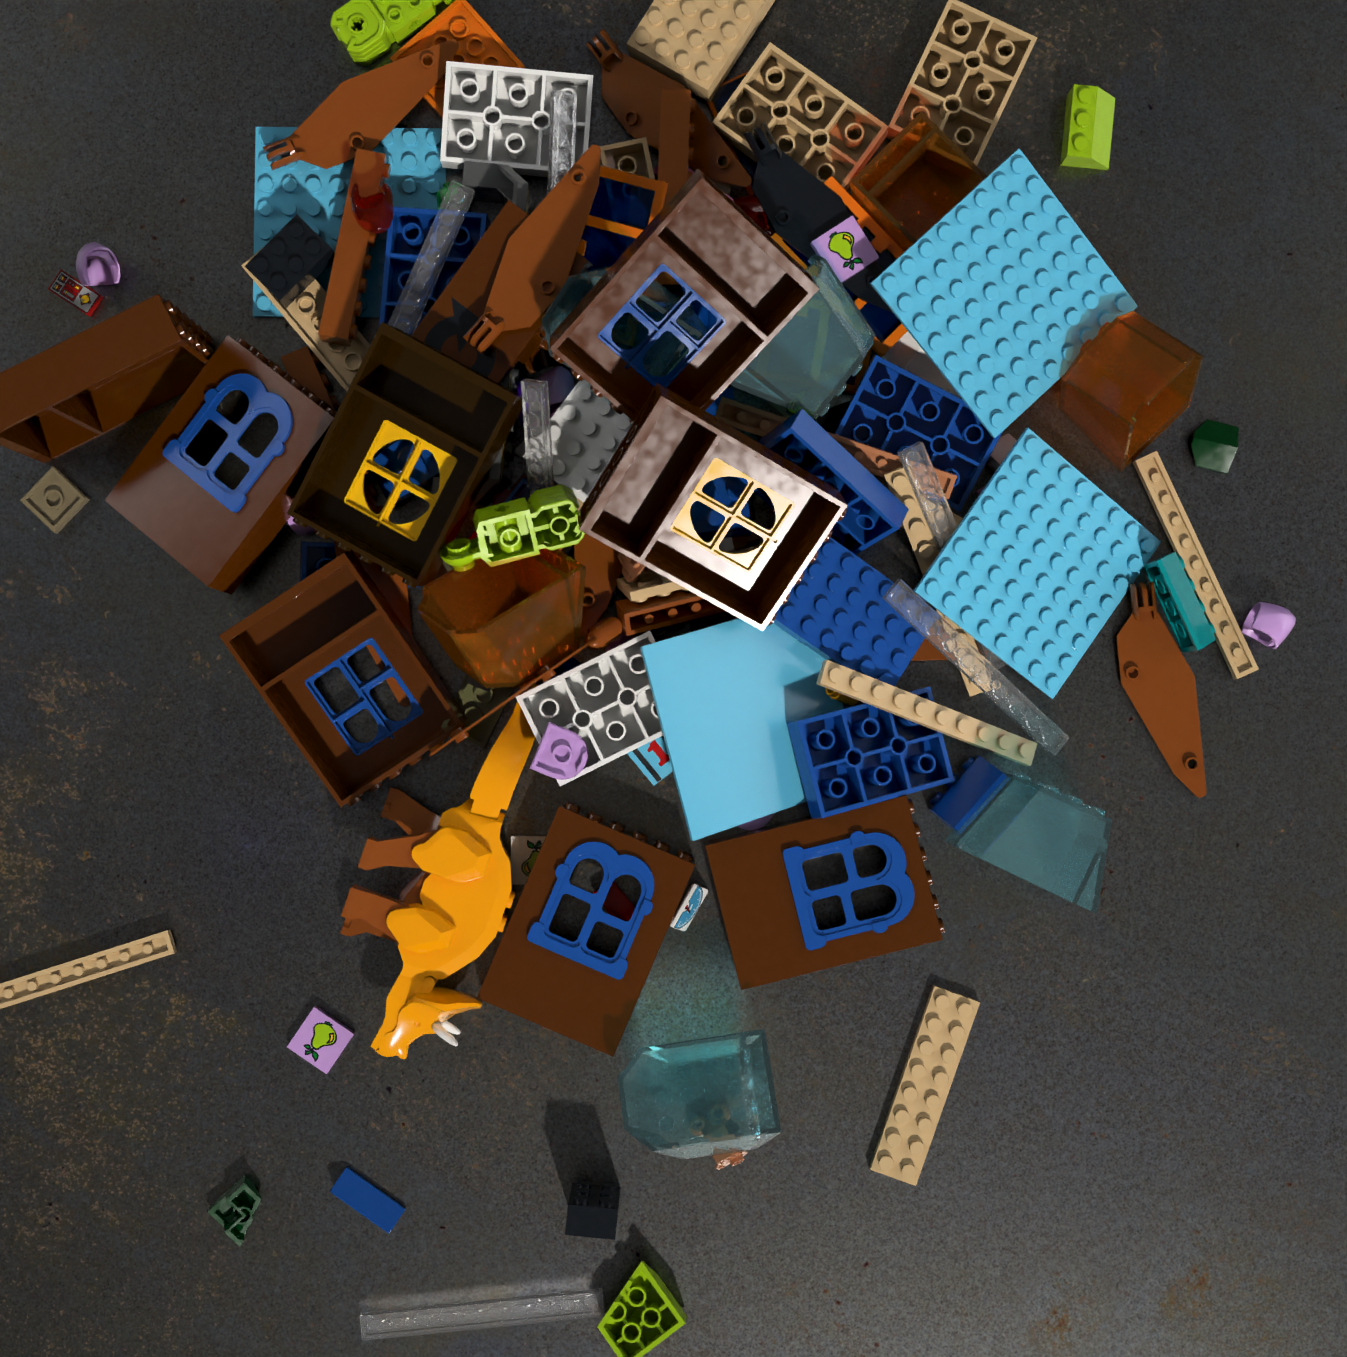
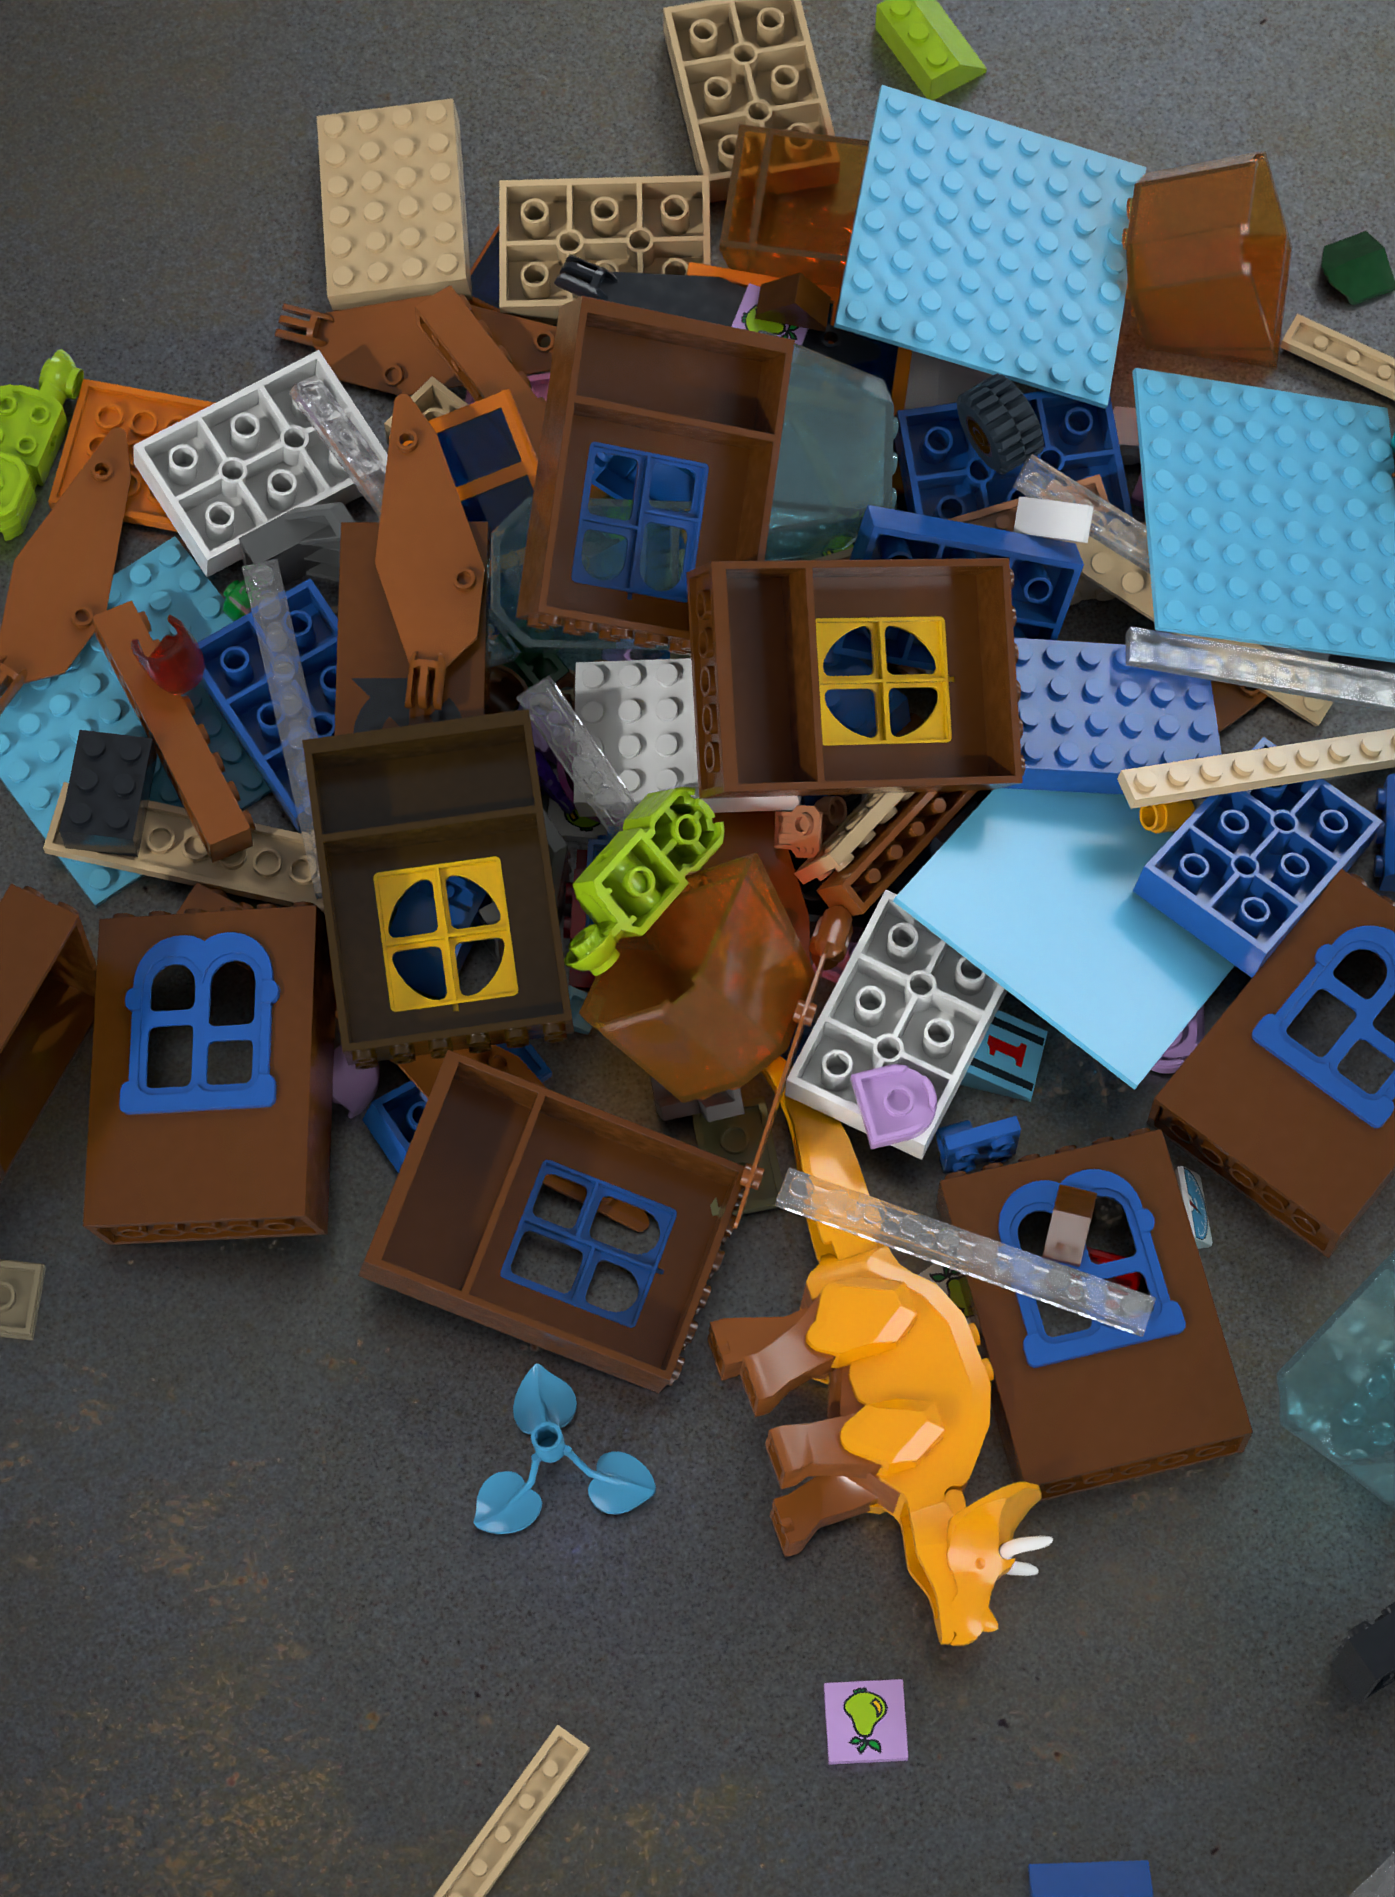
camera: 35 degrees left, 20 degrees down
none -> dark azure plant [473,1363,656,1534]
none -> reddish brown slope [755,273,831,332]
none -> clear plate [775,1167,1156,1337]
none -> blue plate [935,1116,1021,1174]
none -> black wheel [957,373,1044,475]
none -> white slope [1013,496,1093,543]
none -> slope [1042,1184,1097,1267]

